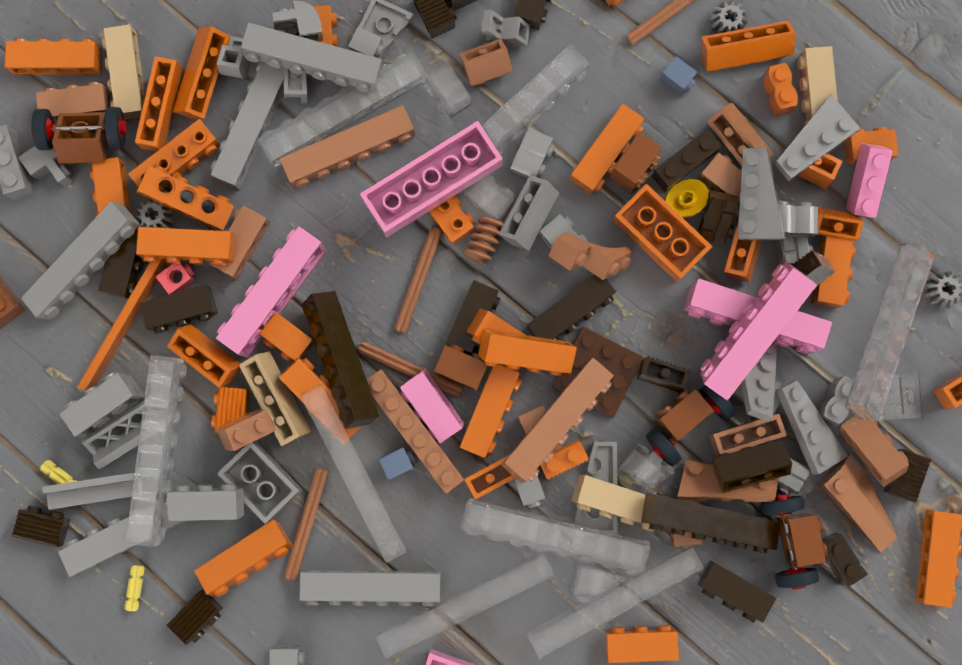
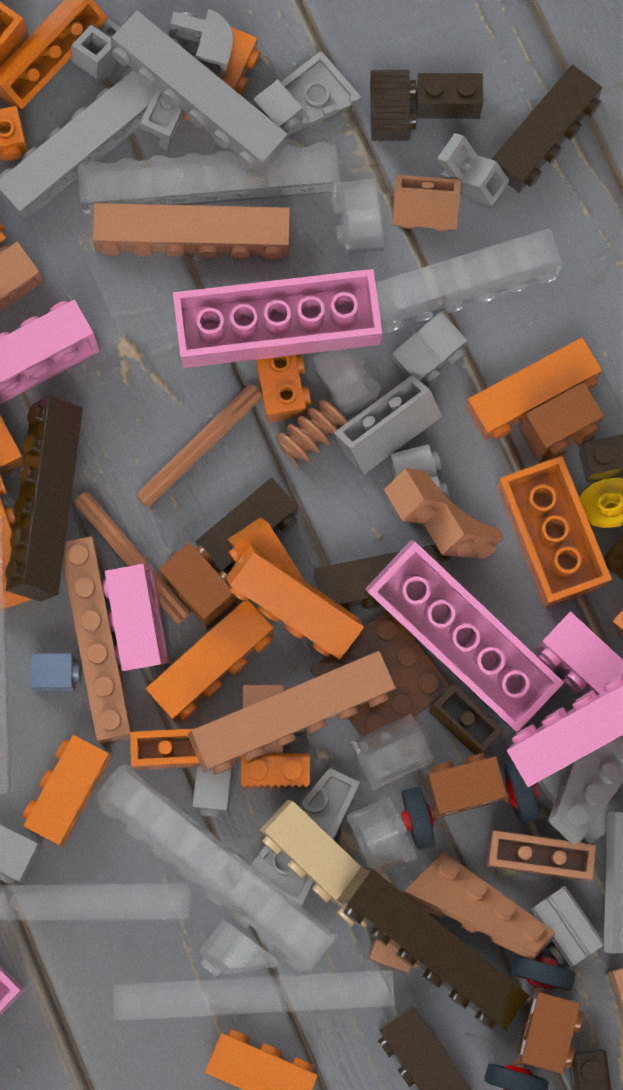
camera: 25 degrees right, 5 degrees down
dark brown brick [713,440,793,493] -> none
none -> orange brick [22,735,112,847]
none -> clear brick [350,714,434,790]
none -> bright pink brick [365,540,564,732]

